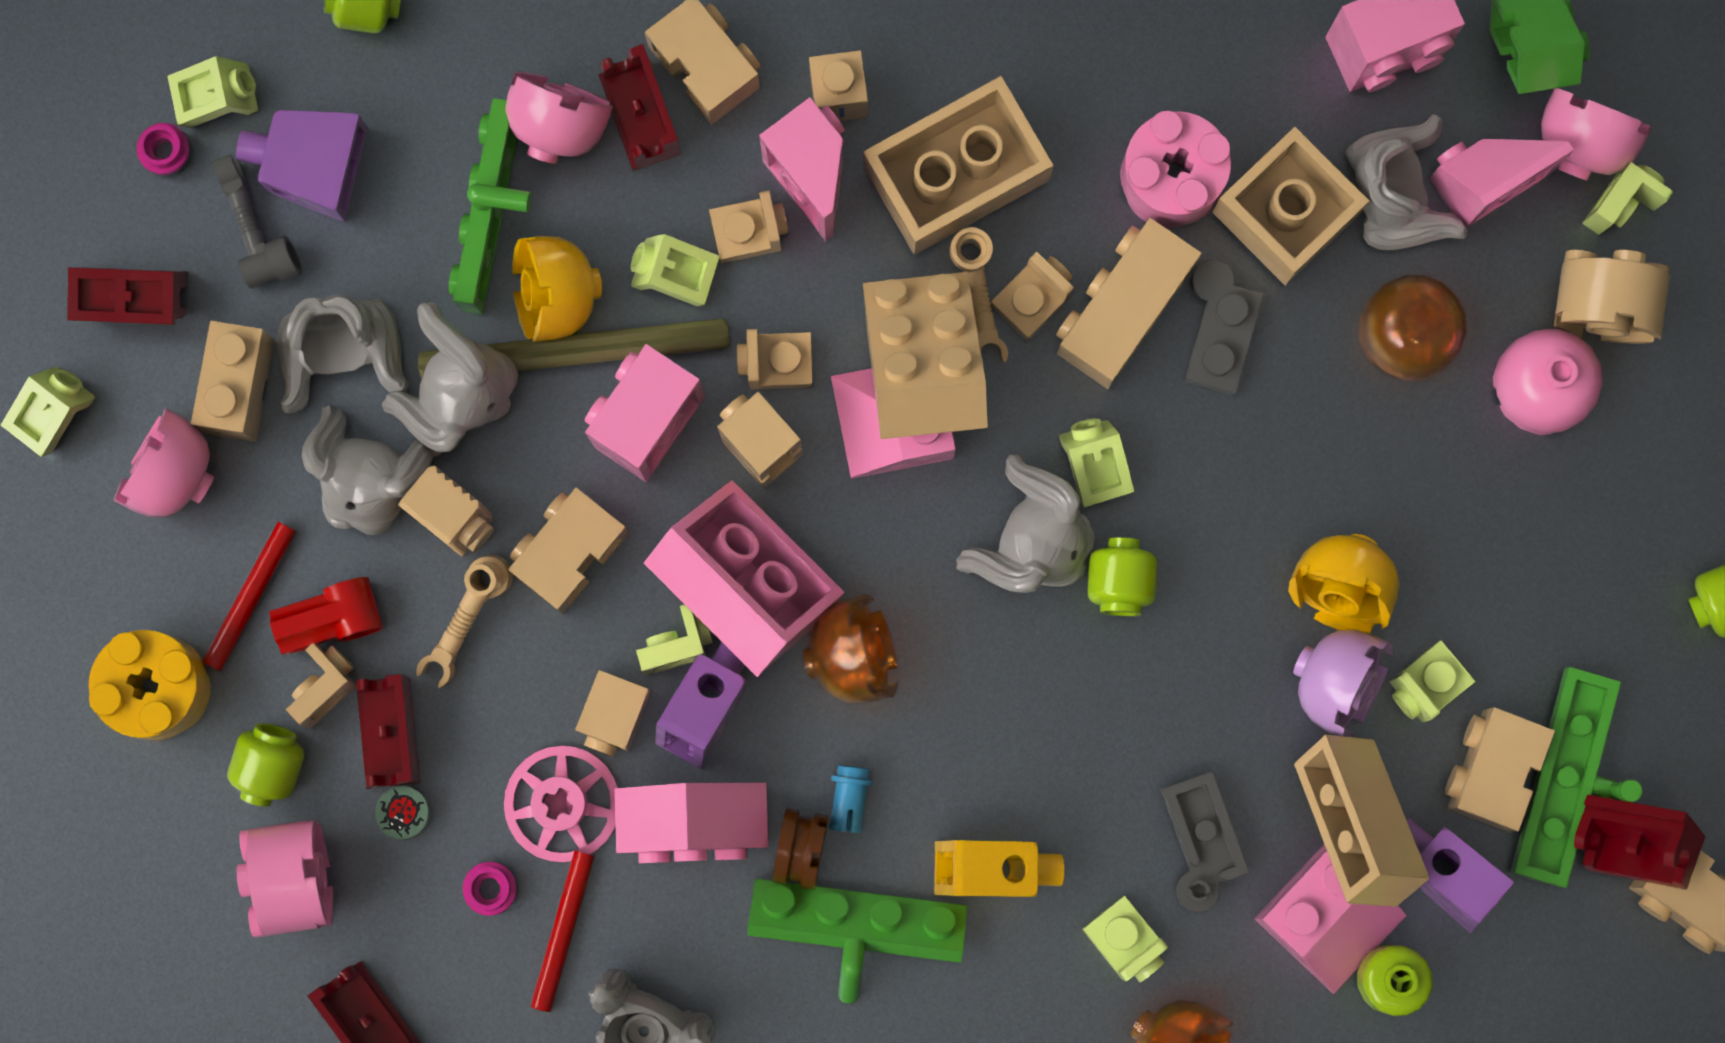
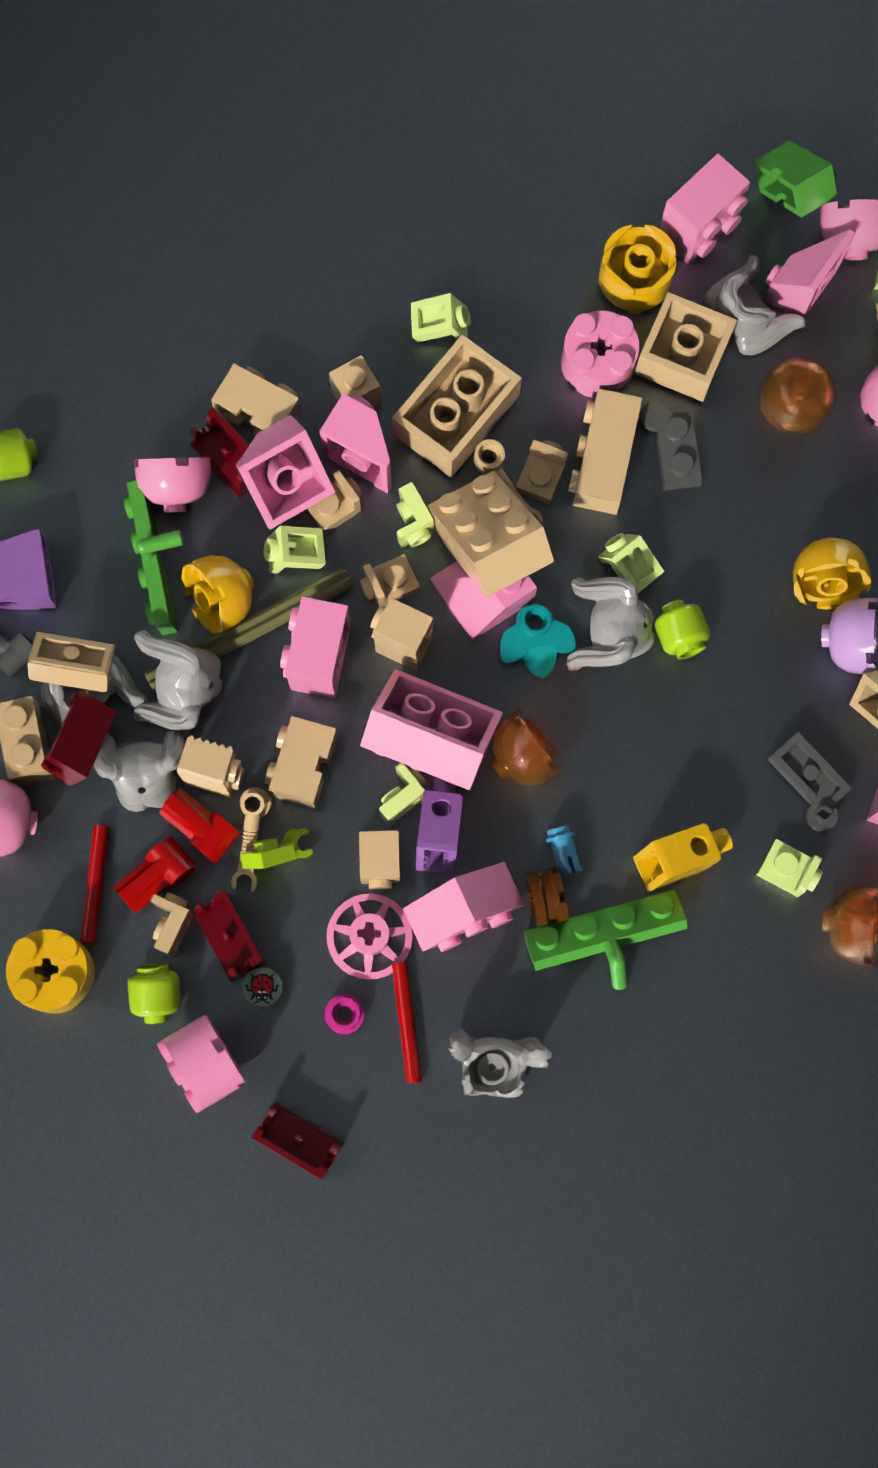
camera: 25 degrees left, 5 degrees down
none -> tan slope [27,632,115,692]
none -> dark red hinge [41,690,116,786]
none -> red piece [159,787,241,864]
none -> bright pink slope [236,415,335,530]
none -> lime plate [240,828,313,869]
none -> yellowish green bracket [396,482,434,548]
none -> yellowish green bracket [411,293,471,342]
none -> teal plate [500,603,576,679]
none -> yellow brick [598,224,676,315]

